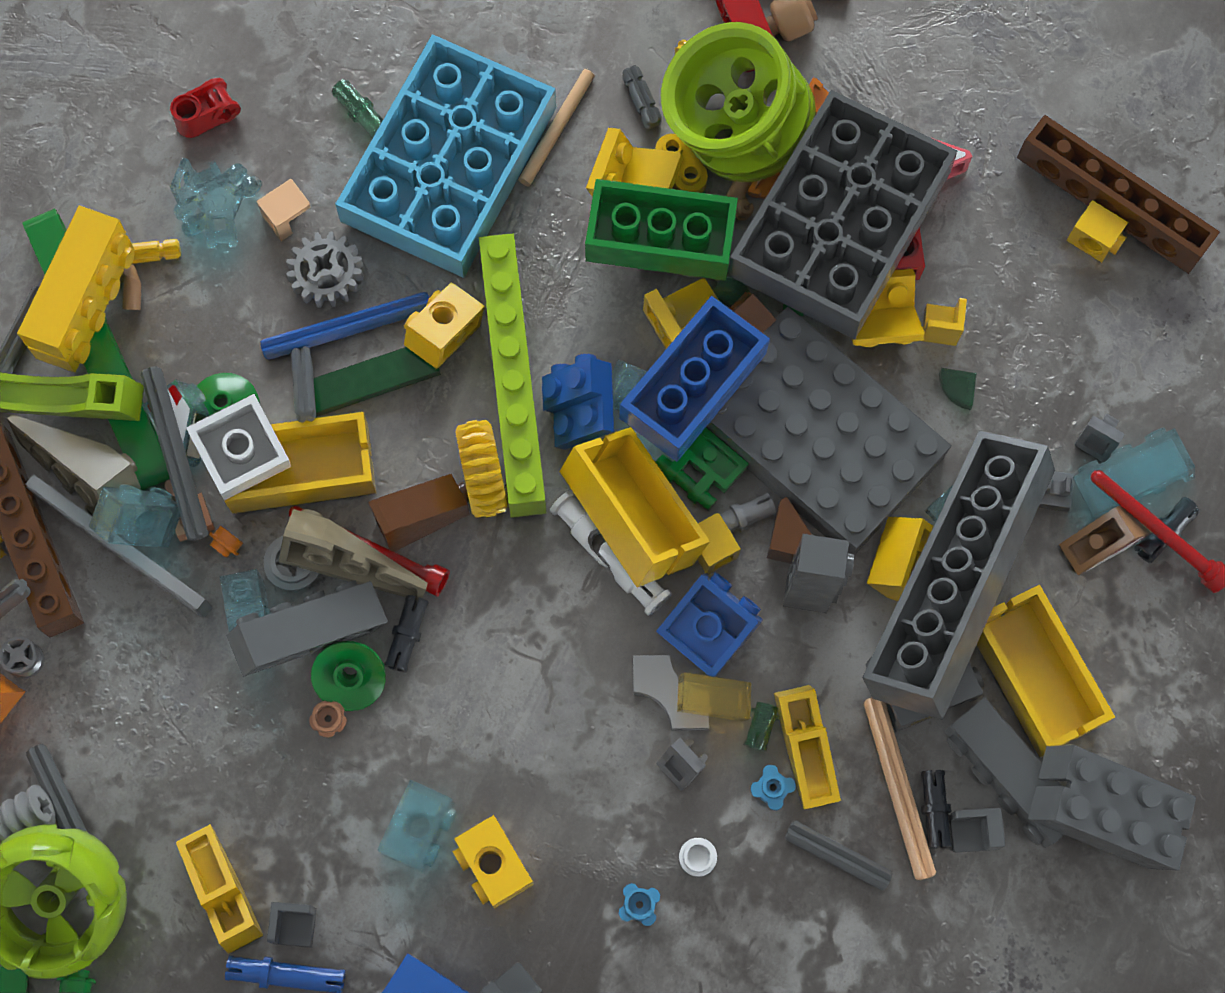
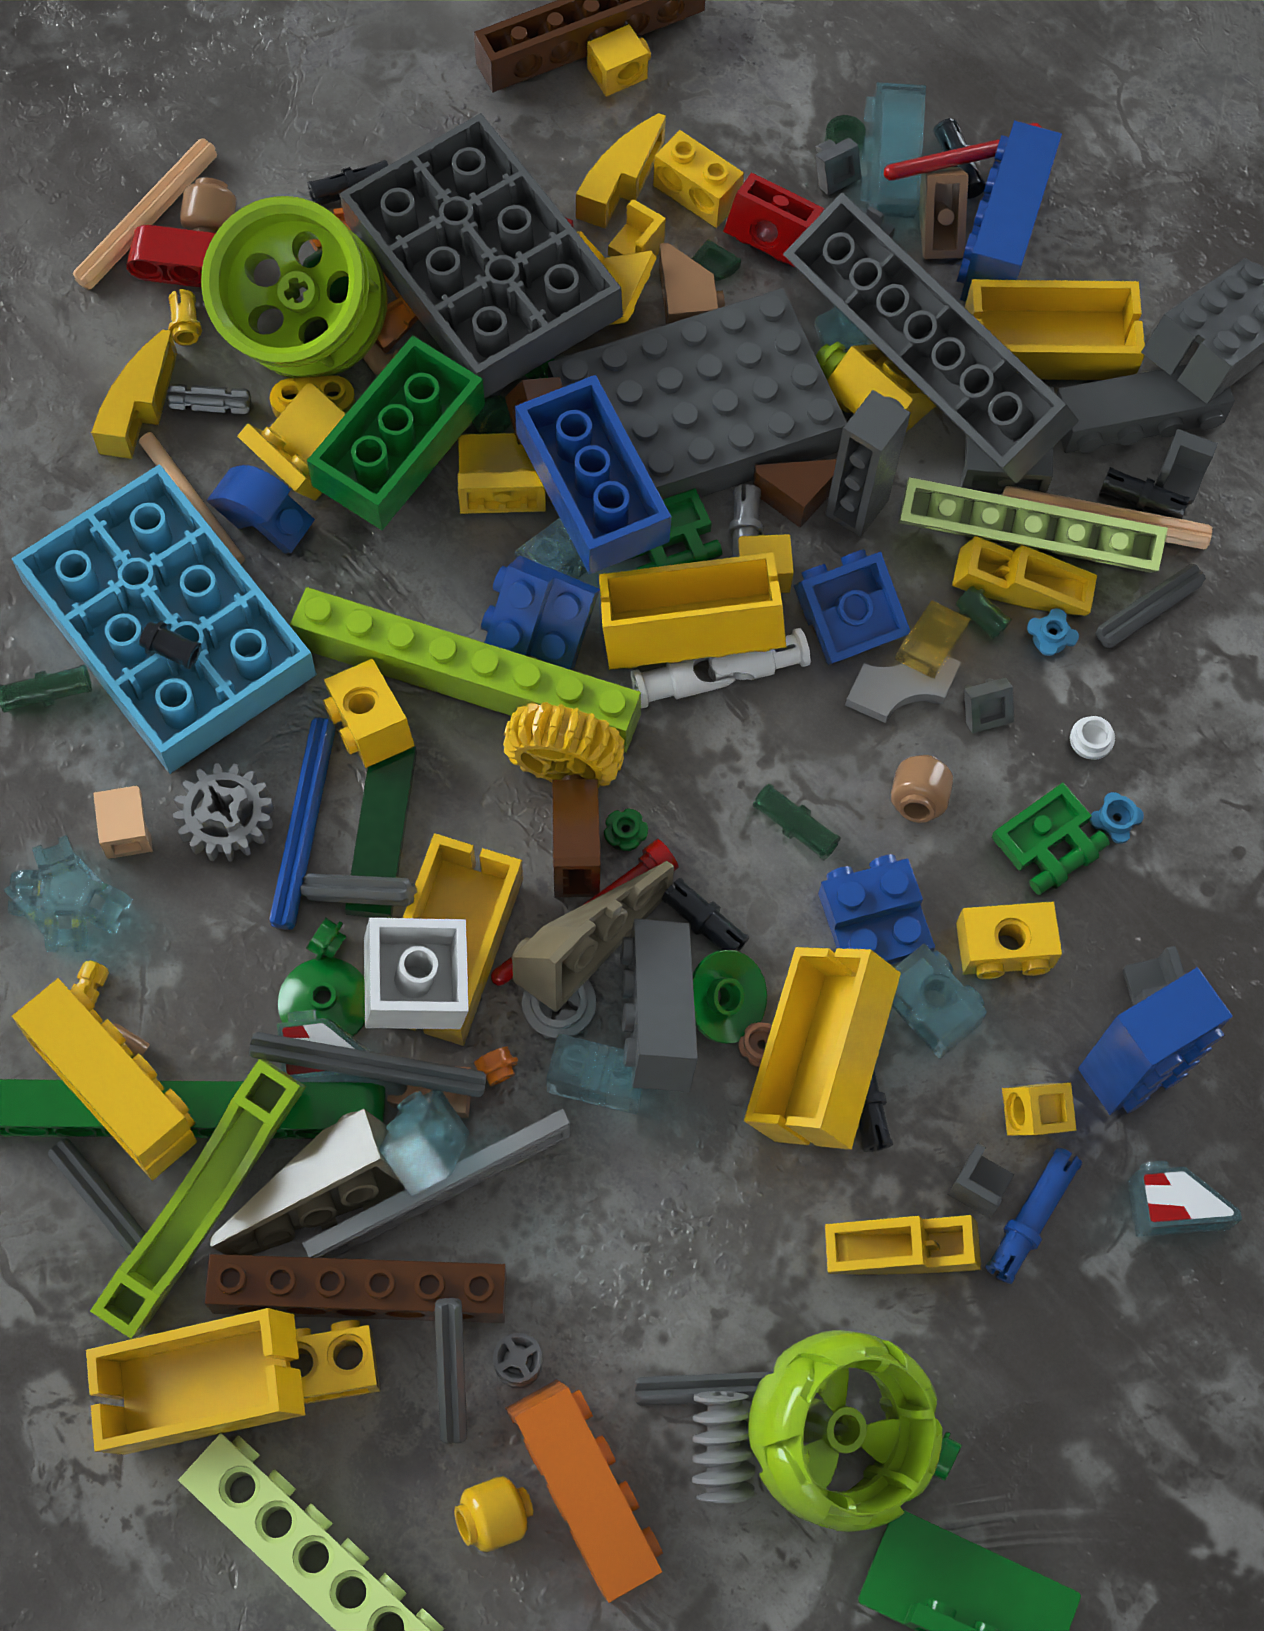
camera: 65 degrees left, 5 degrees down
none -> yellow slope [91,330,177,459]
none -> black pin [139,621,202,669]
none -> blue brick [206,465,315,554]
none -> green plate [306,917,346,961]
none -> black pin [307,160,388,206]
none -> yellow slope [576,113,666,229]
none -> green plate [604,808,648,851]
none -> yellow brick [653,130,744,228]
none -> medium nougat slope [659,243,725,325]
none -> red brick [723,172,825,268]
none -> yellow piece [744,947,901,1150]
none -> clear green pin [753,784,841,860]
none -> lime plate [815,342,846,380]
none -> blue plate [818,854,935,965]
none -> clear green tile [825,115,866,152]
none -> black pin [859,1070,893,1152]
none -> medium nougat head [891,755,953,823]
none -> yellowish green brick [898,477,1168,573]
none -> blue brick [956,120,1062,302]
none -> green plate [991,783,1110,895]
none -> yellow brick [1002,1083,1077,1135]

